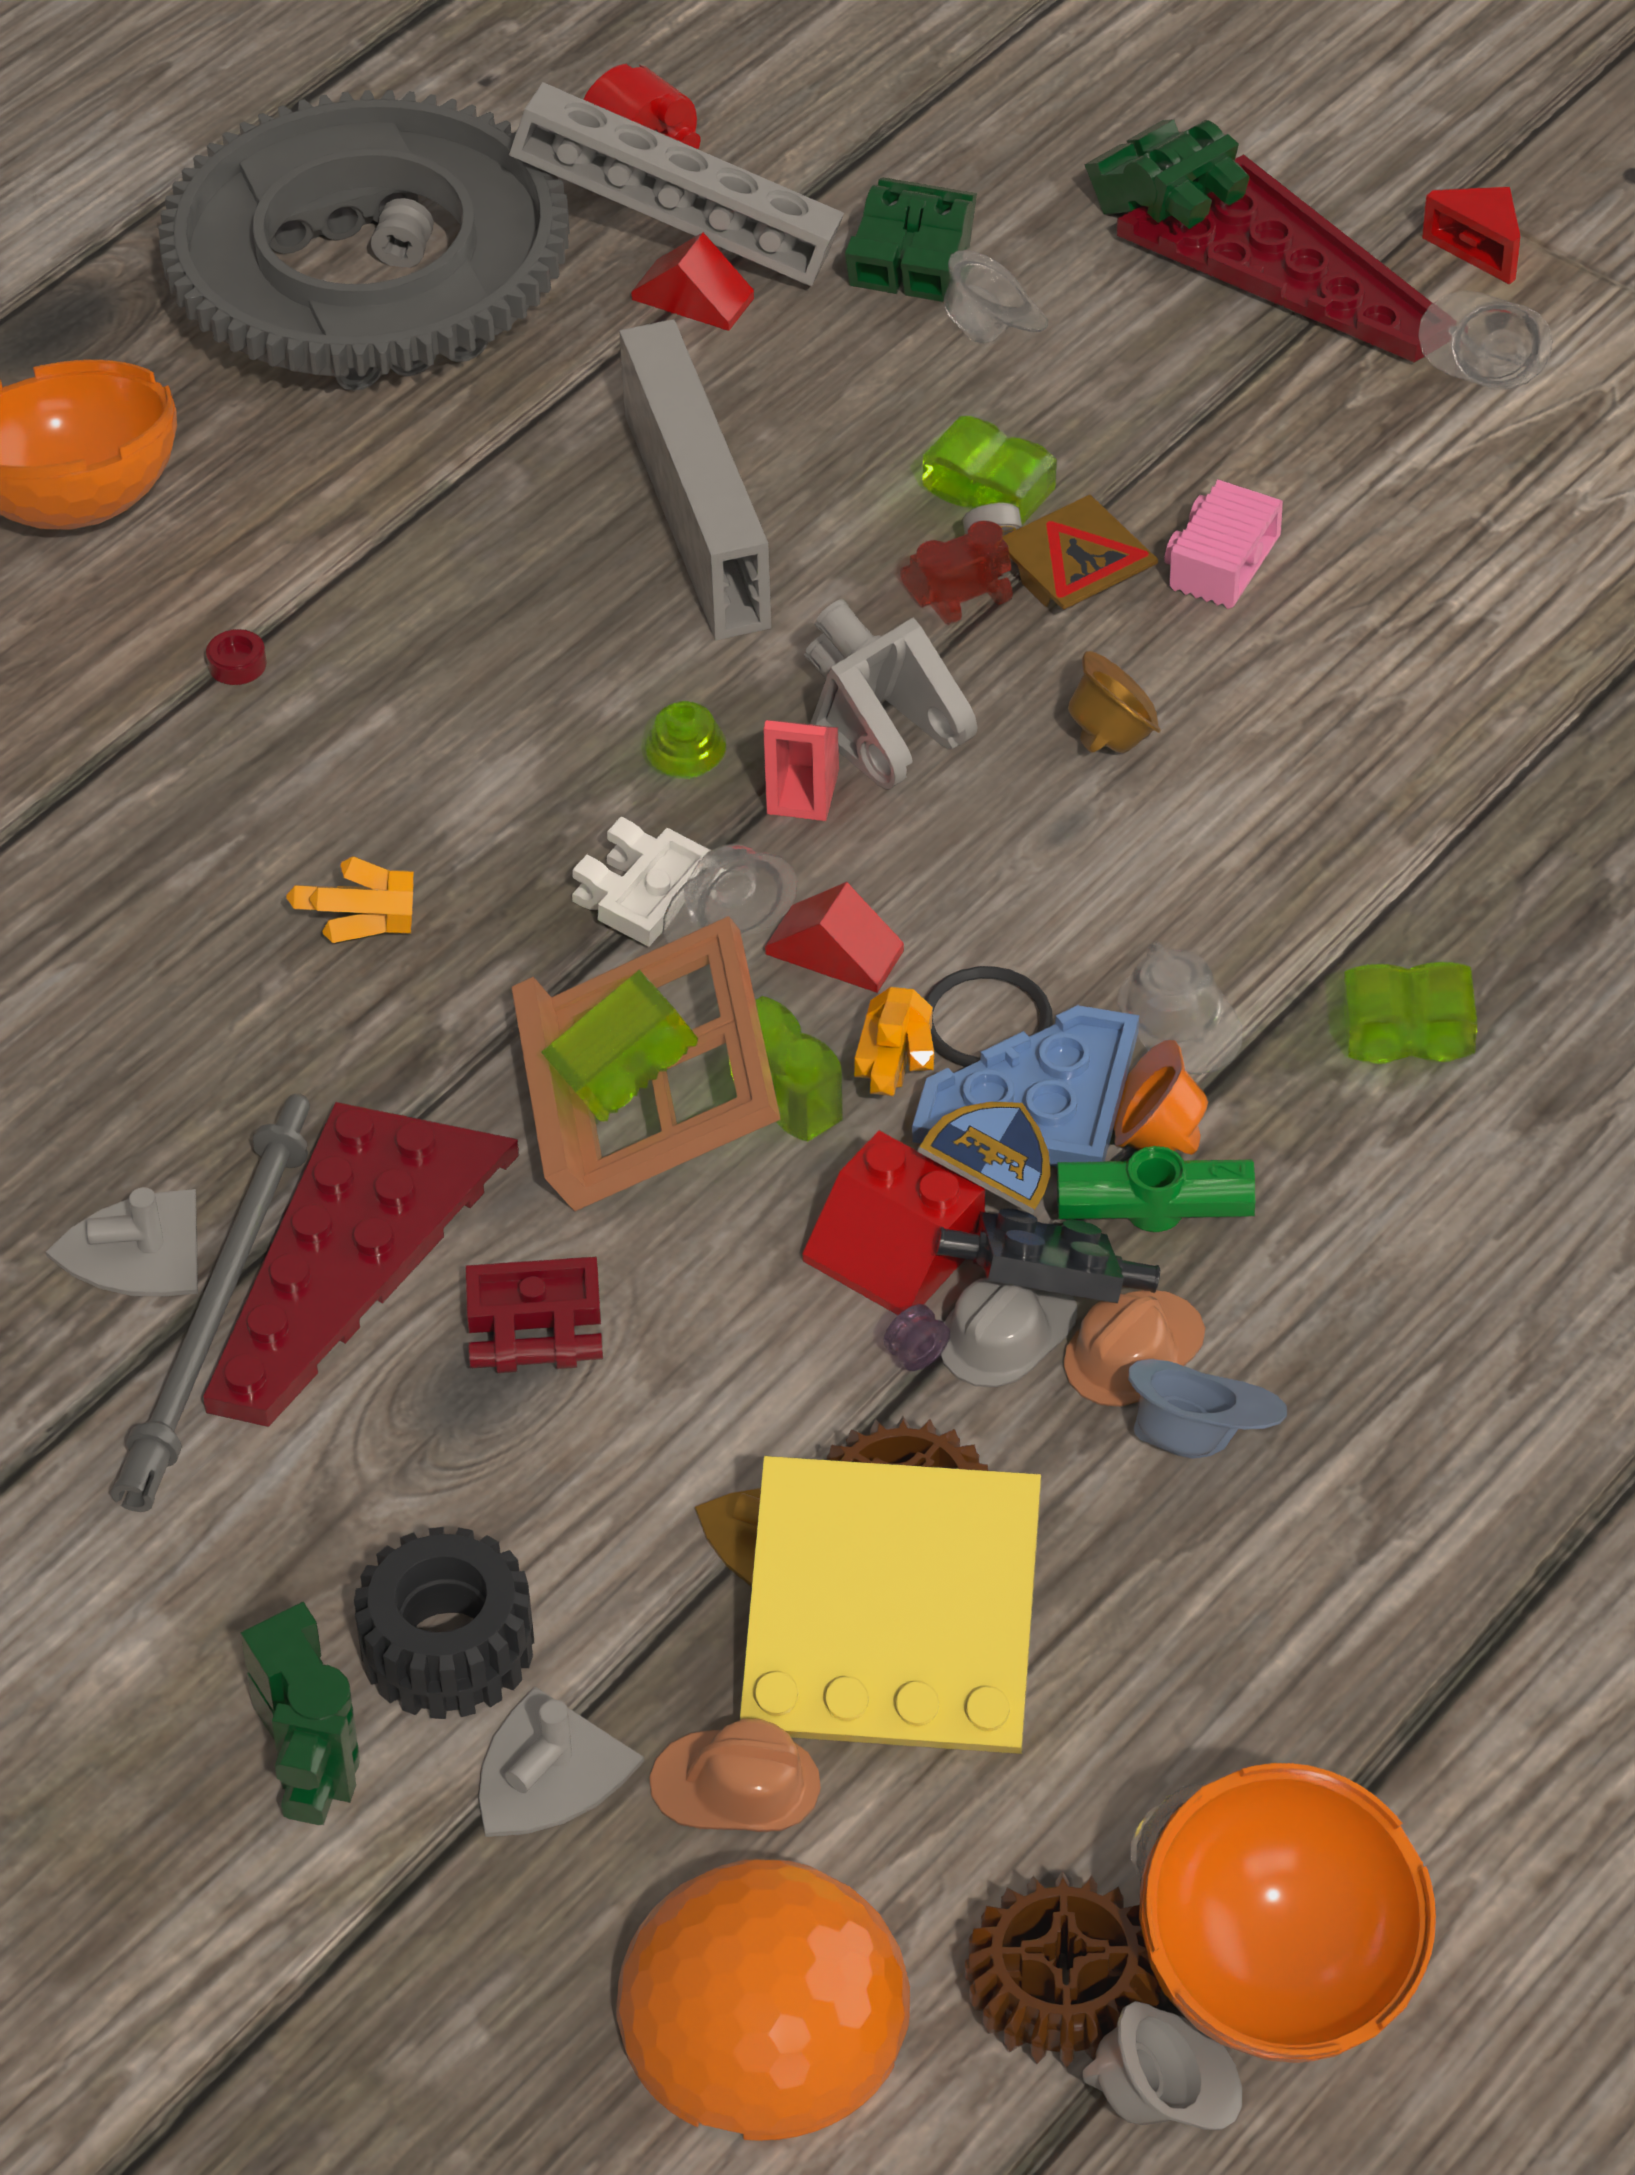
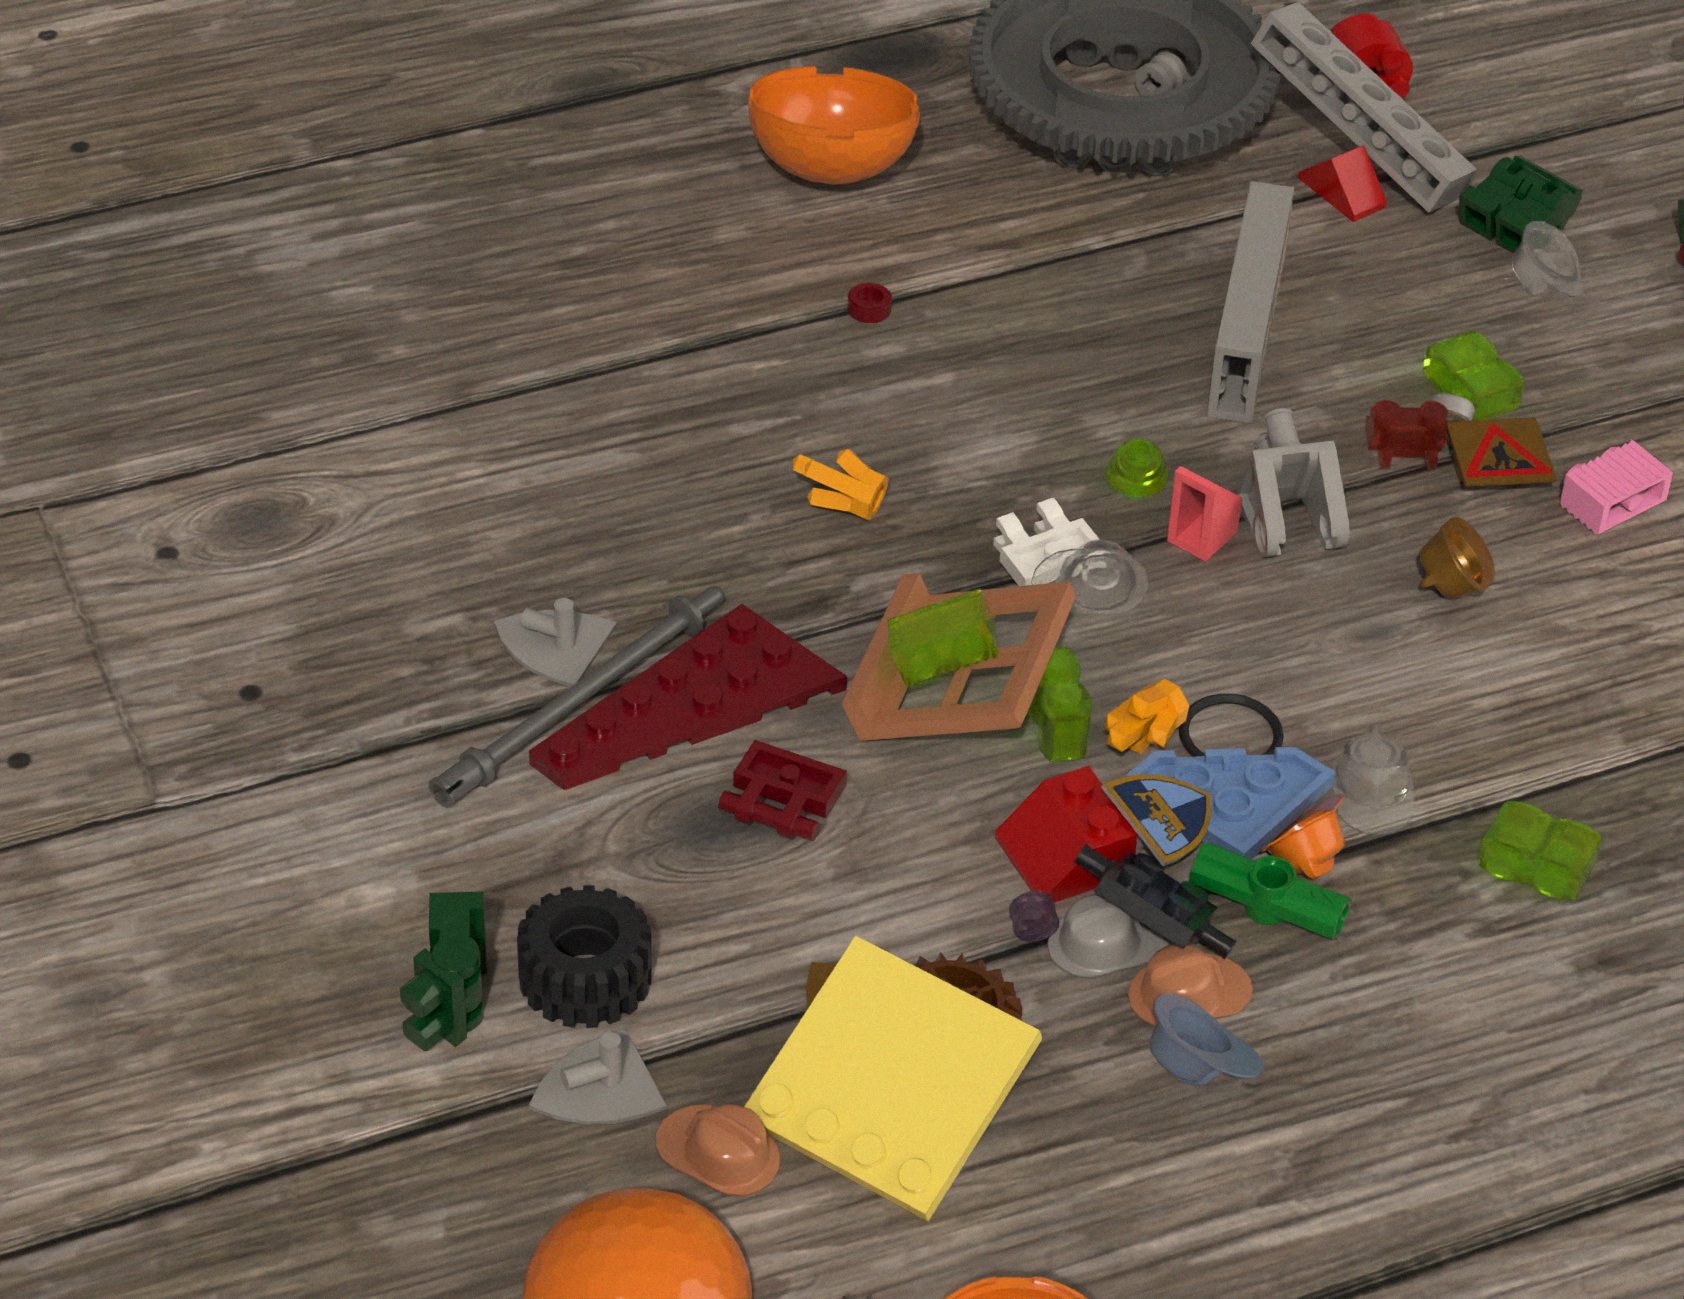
camera: 25 degrees right, 5 degrees down
red slope [765,882,904,993] -> none

